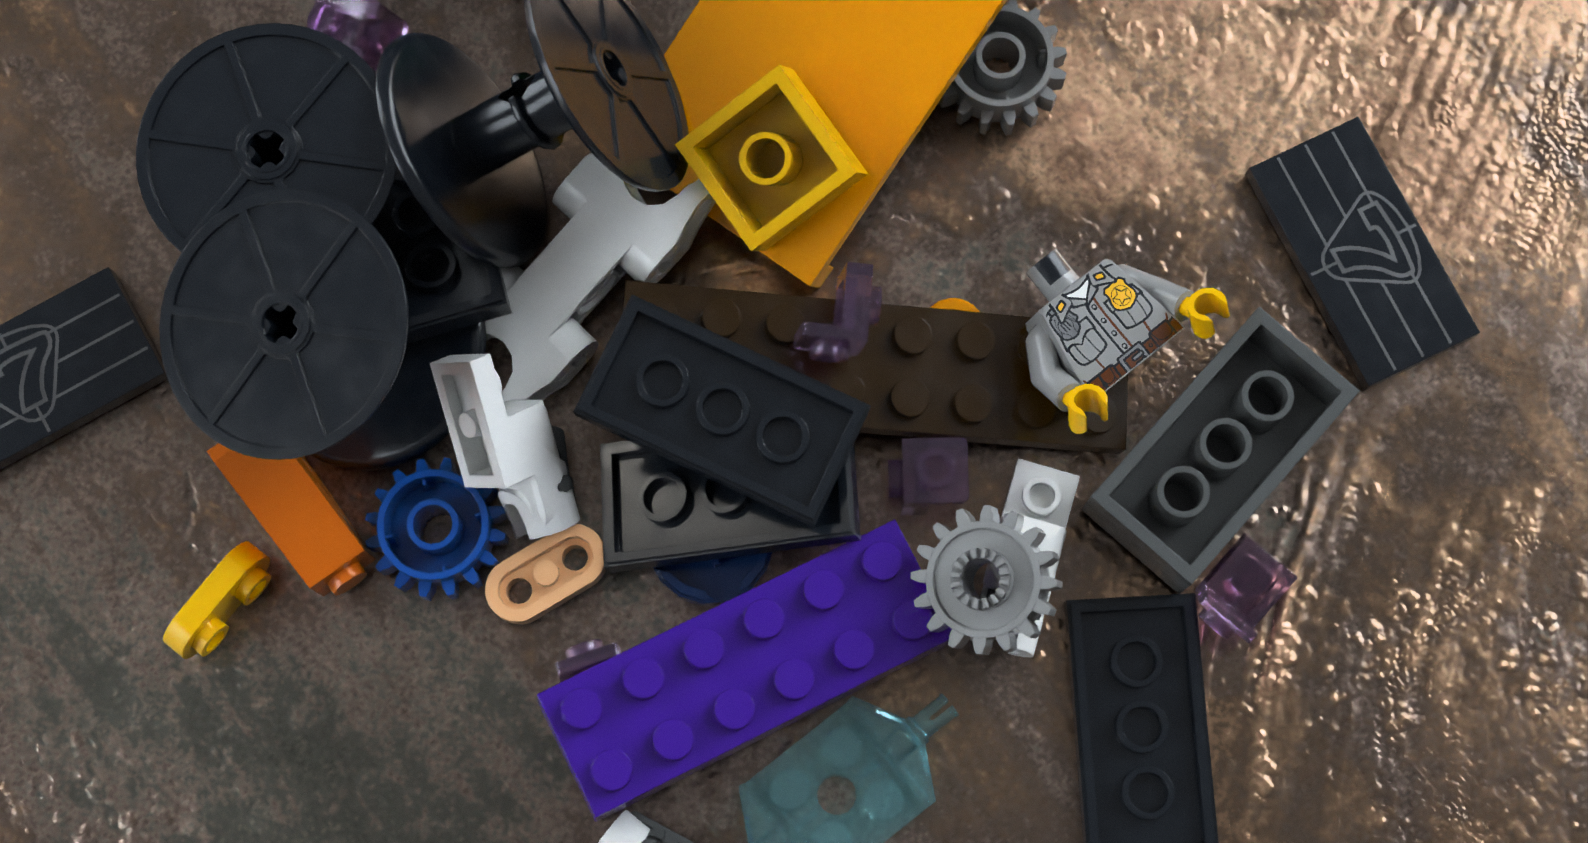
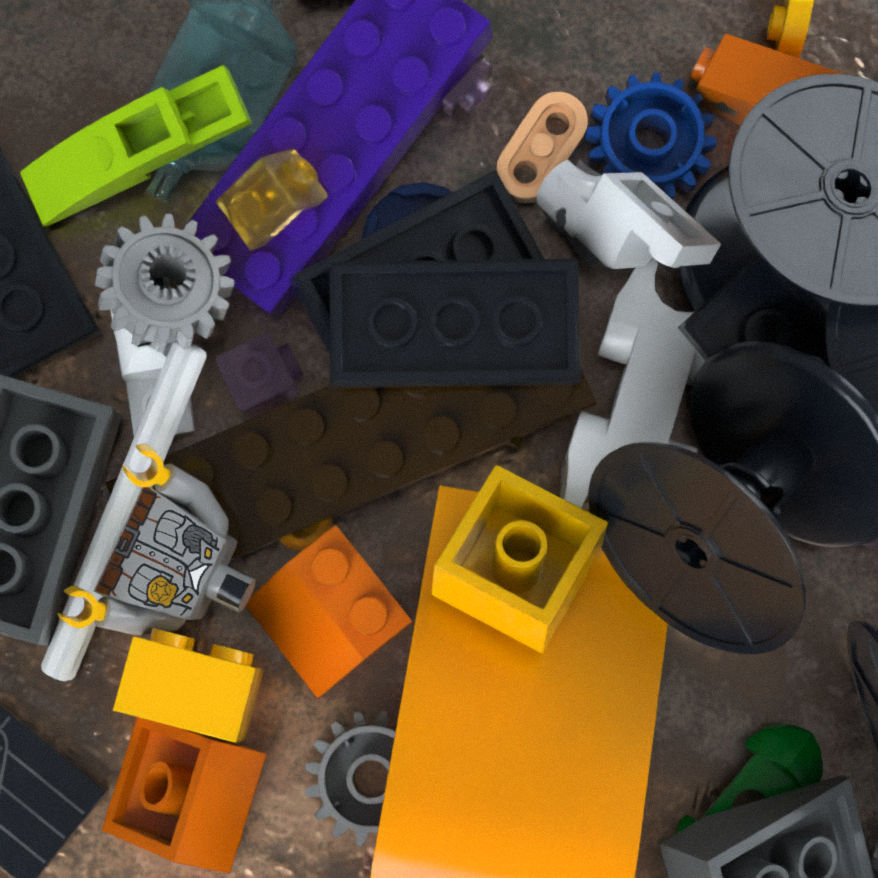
camera: 150 degrees right, 5 degrees up
clear purple bracket [794,262,882,363] -> none
none -> lime slope [20,65,253,227]
none -> white axle [41,341,206,682]
none -> orange slope [102,717,267,874]
none -> yellow brick [113,628,265,743]
none -> clear yellow bracket [215,149,328,251]
none -> orange slope [246,524,413,699]

